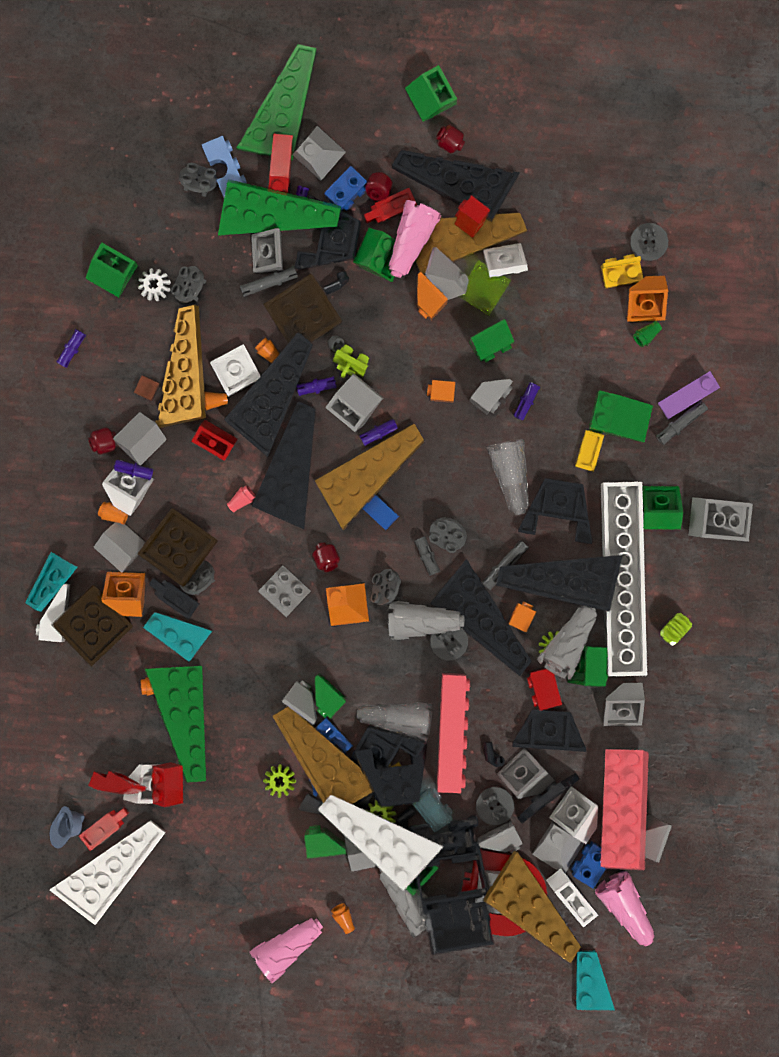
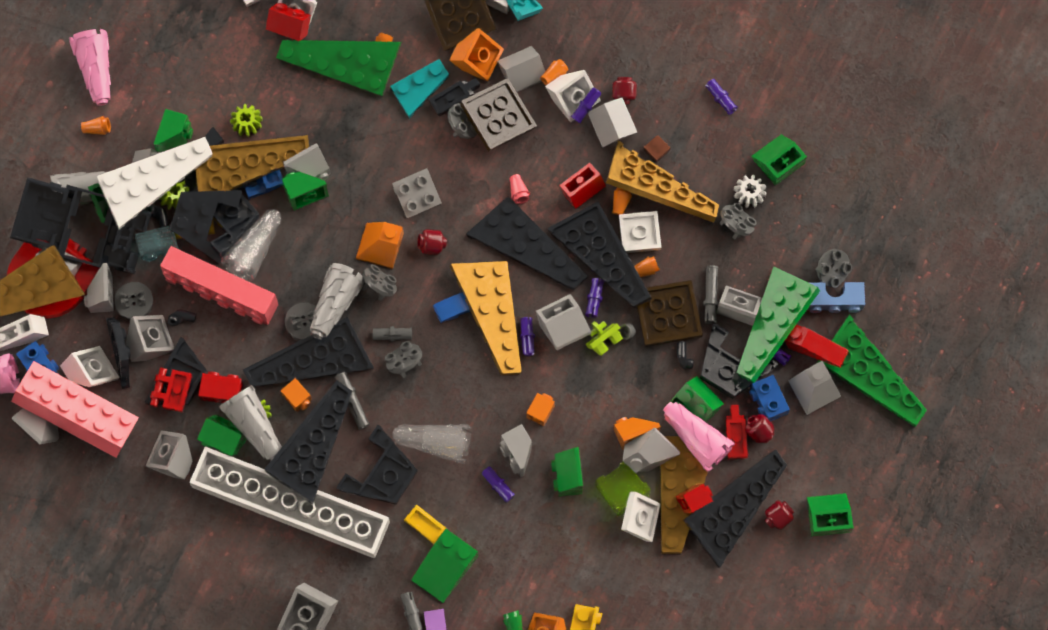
camera: 115 degrees right, 15 degrees down
light grey slope [532,821,584,873] -> none
green slope [642,486,683,529] -> none
lime gear [660,613,692,645] -> none
none -> red plate [150,368,192,413]

